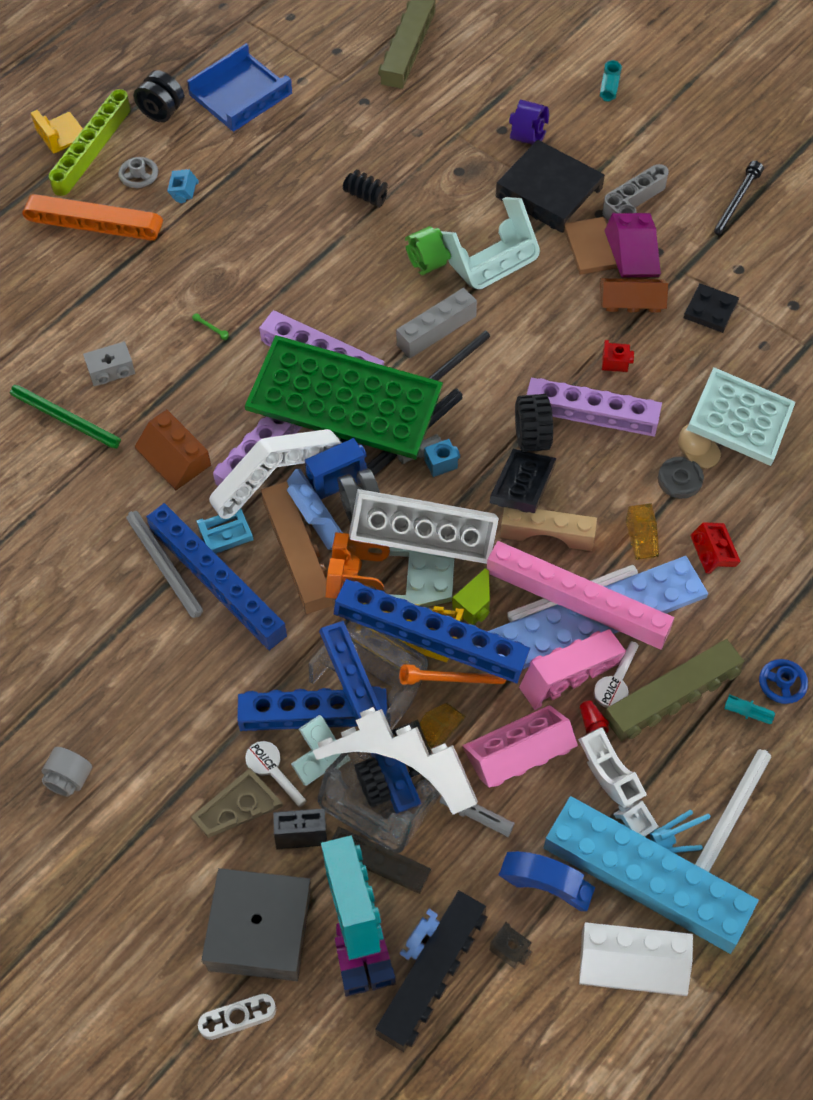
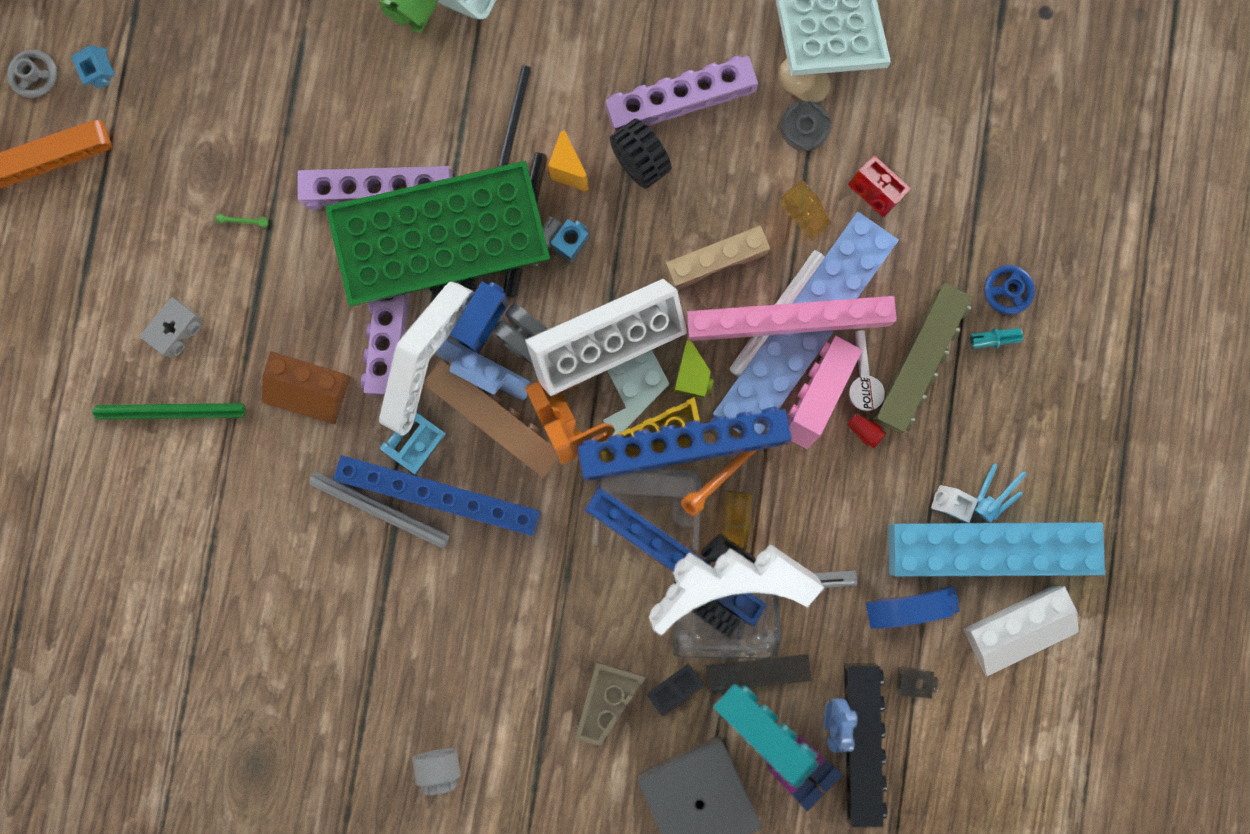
camera: 30 degrees left, 25 degrees up
blue brick [238,686,388,731] -> none
white piece [245,741,307,807] -> none
light aqua plate [291,715,347,786] -> none
light grey brick [396,287,477,359] -> none
bright pink slope [462,705,578,788] -> none
black plate [490,449,556,513] -> none
white arch [578,727,647,807] -> none
red brick [602,340,634,372] -> none
white axle [695,749,771,872] -> none
none -> light orange slope [548,130,589,191]

